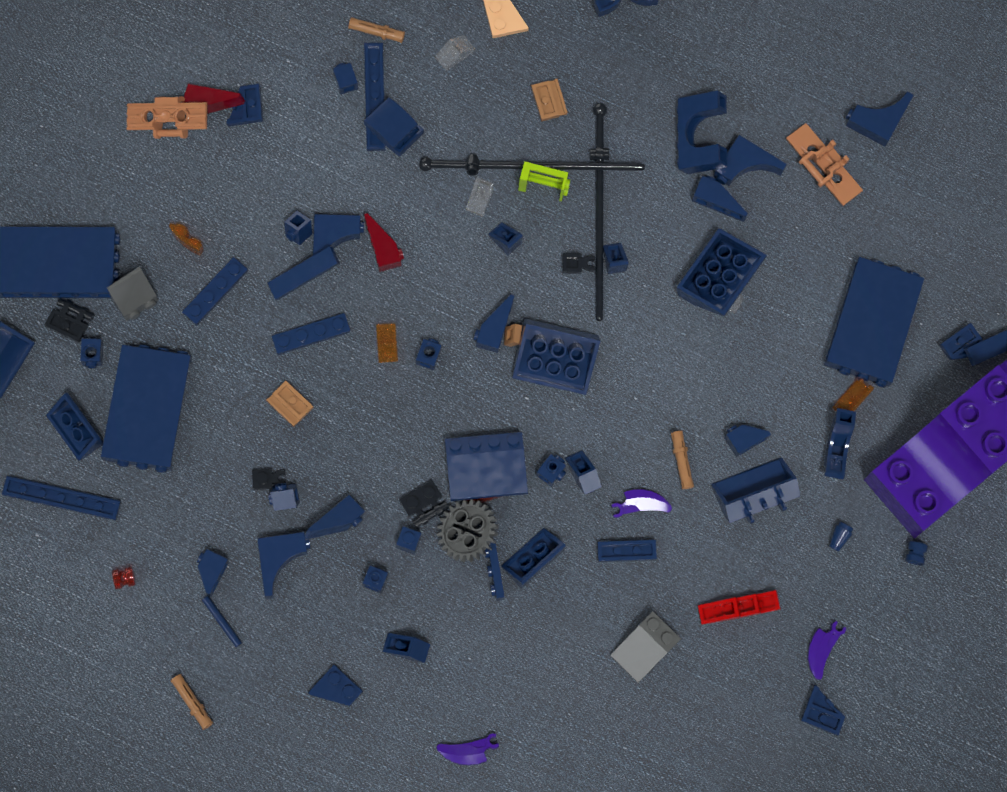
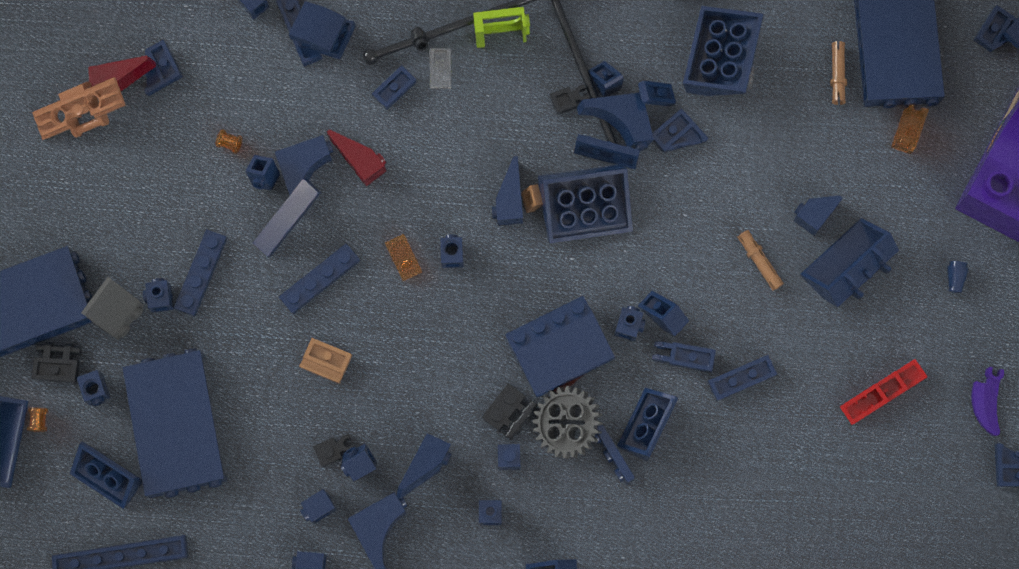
camera: 10 degrees left, 0 degrees up
clear orange slope [169,223,204,256] -> none
dark blue slope [488,222,523,256] -> none
slope [610,611,681,683] -> none
dark purple piece [611,489,672,518] -> none
dark blue arch [824,408,856,480] -> none
none -> clear orange bush [27,408,49,432]
none -> dark blue brick [143,278,174,313]
none -> clear orange bush [215,129,243,154]
none -> dark blue brick [300,489,337,524]
none -> dark blue plate [371,65,417,110]
none -> dark blue plate [574,134,640,169]
none -> dark blue arch [577,92,654,151]
none -> dark blue plate [638,80,676,107]
none -> dark blue hinge [652,341,716,373]
none -> dark blue wing [653,108,709,153]
none -> medium nougat pin [830,41,847,105]

